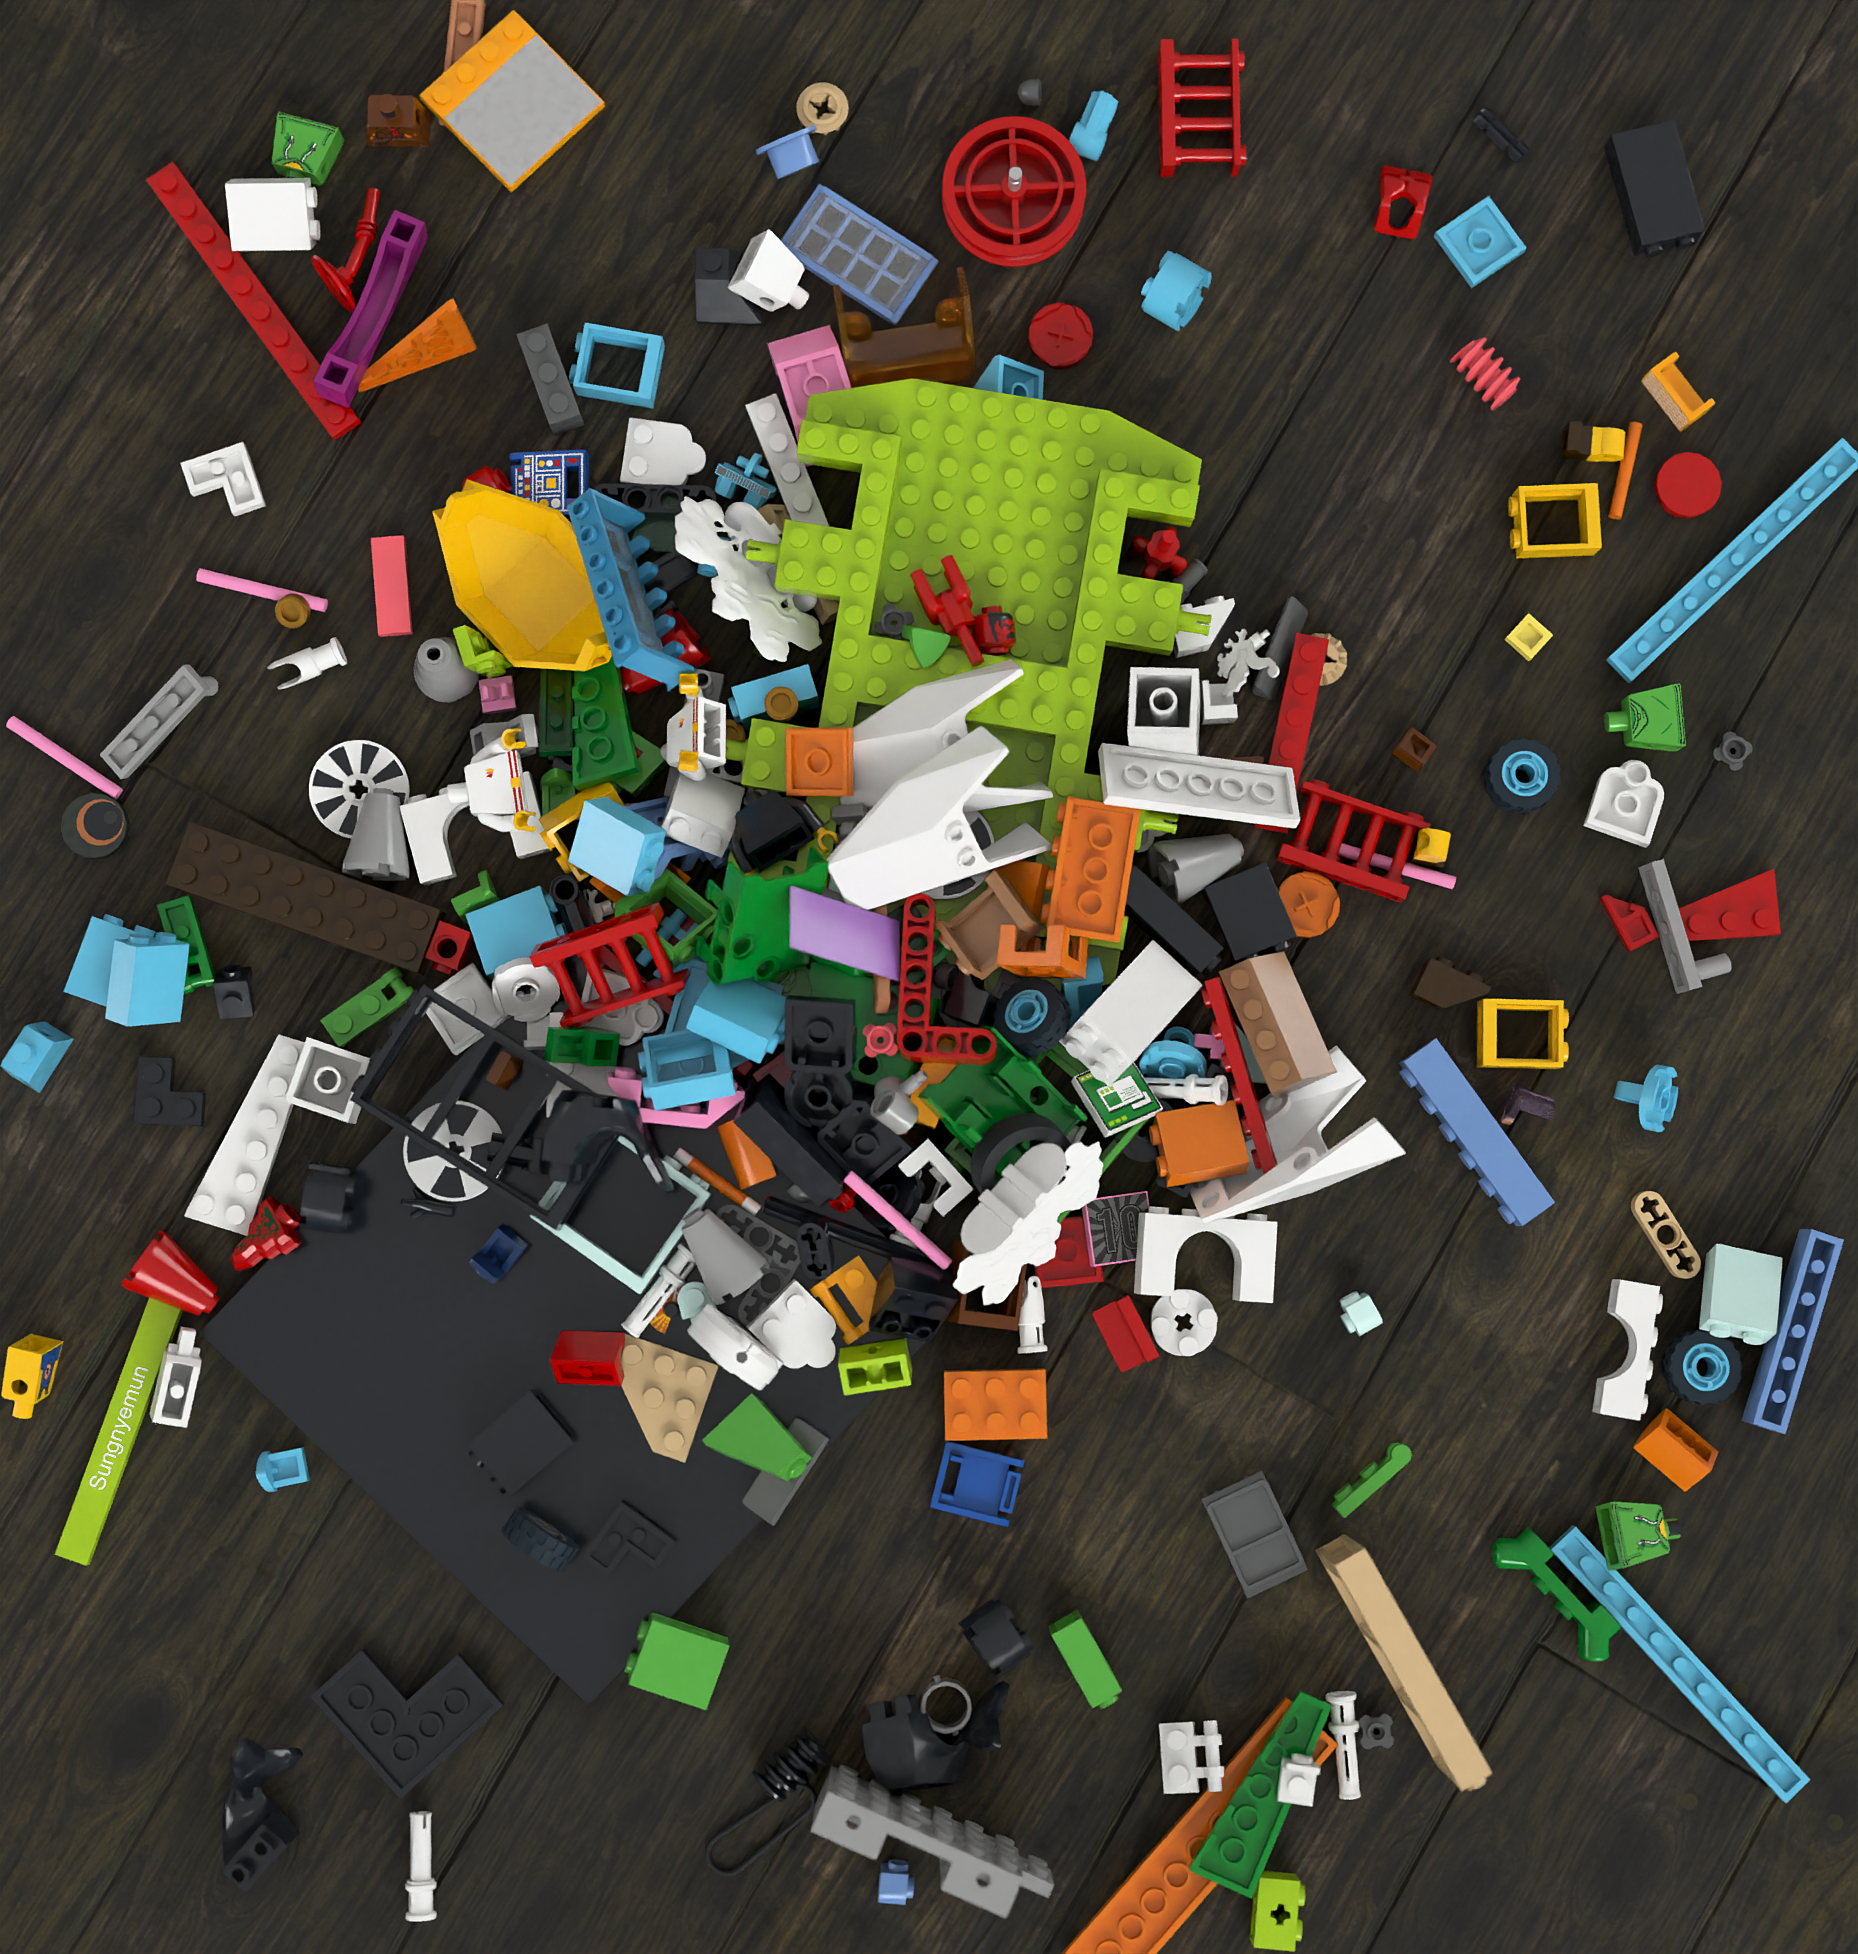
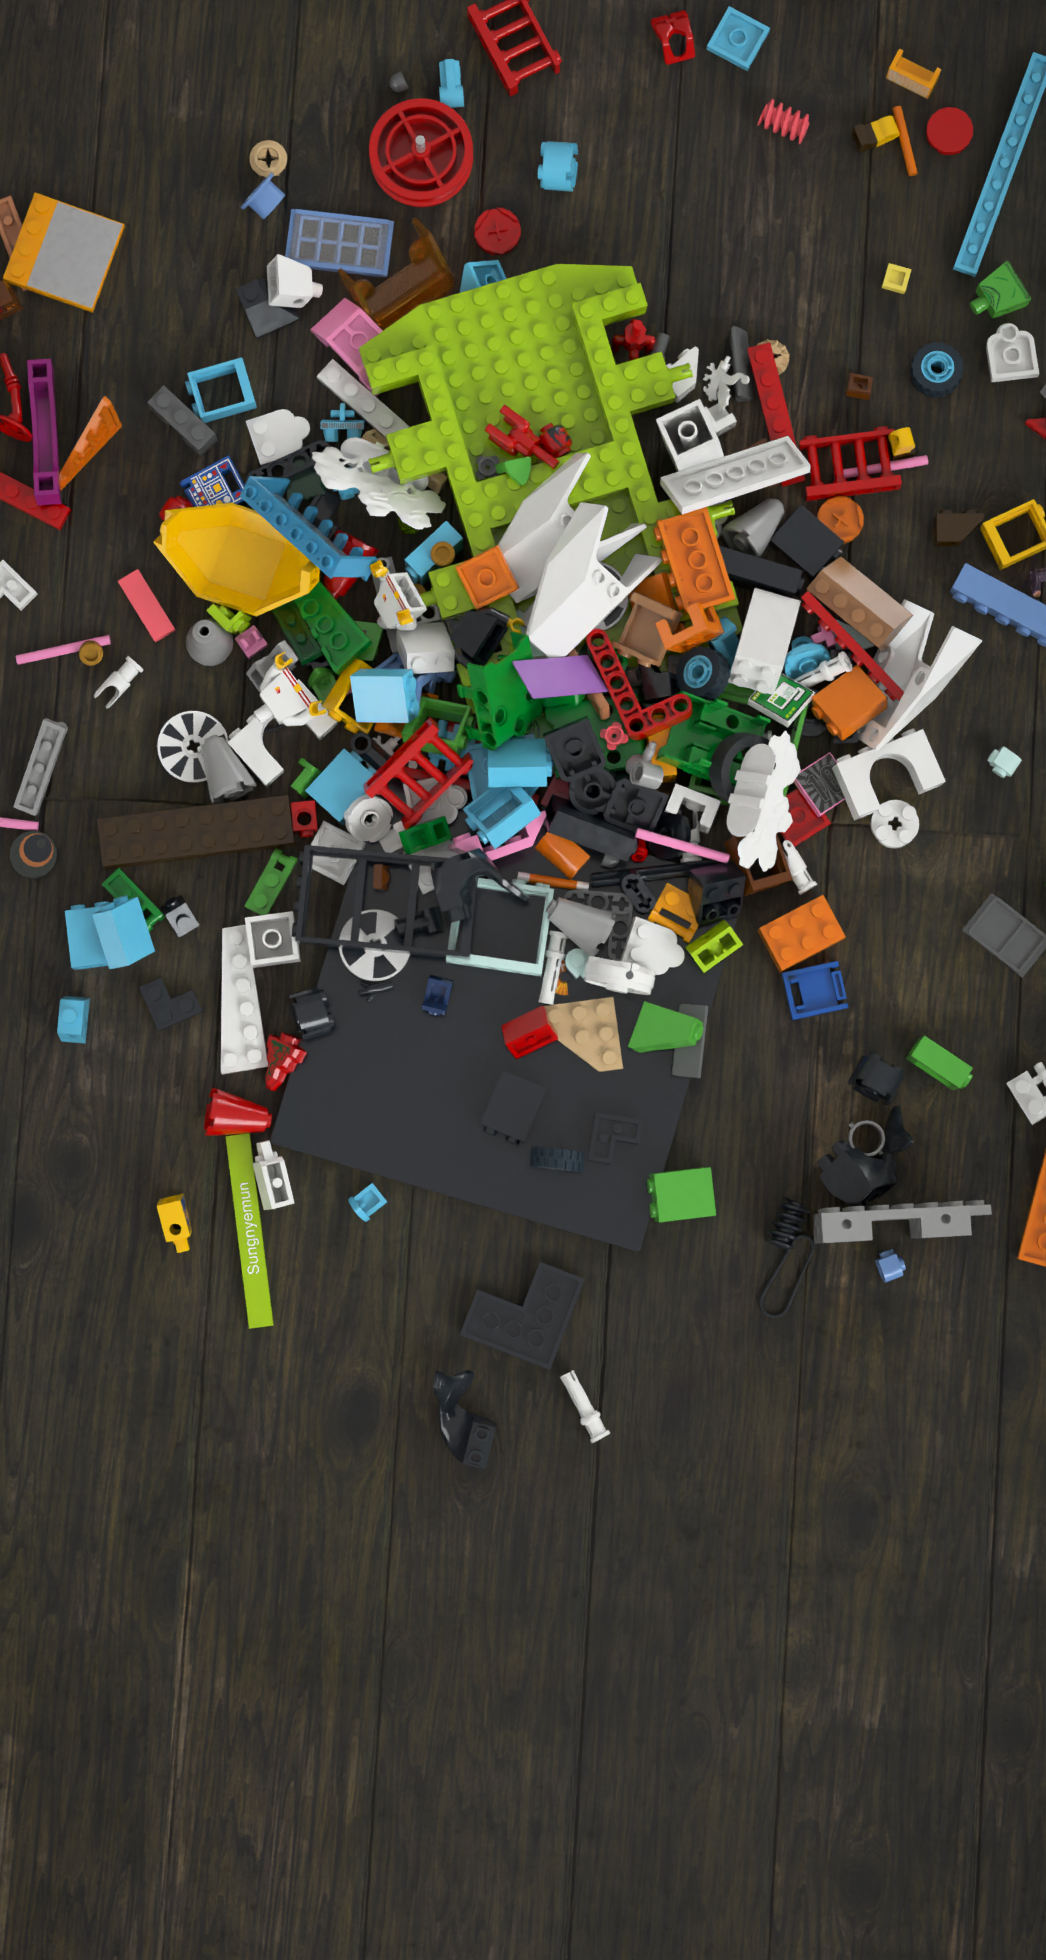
camera: 25 degrees left, 0 degrees up
light grey tile [831,803,870,837] -> none
red panel [1092,1295,1159,1372] -> none
yellow window [1508,483,1602,558] -> none

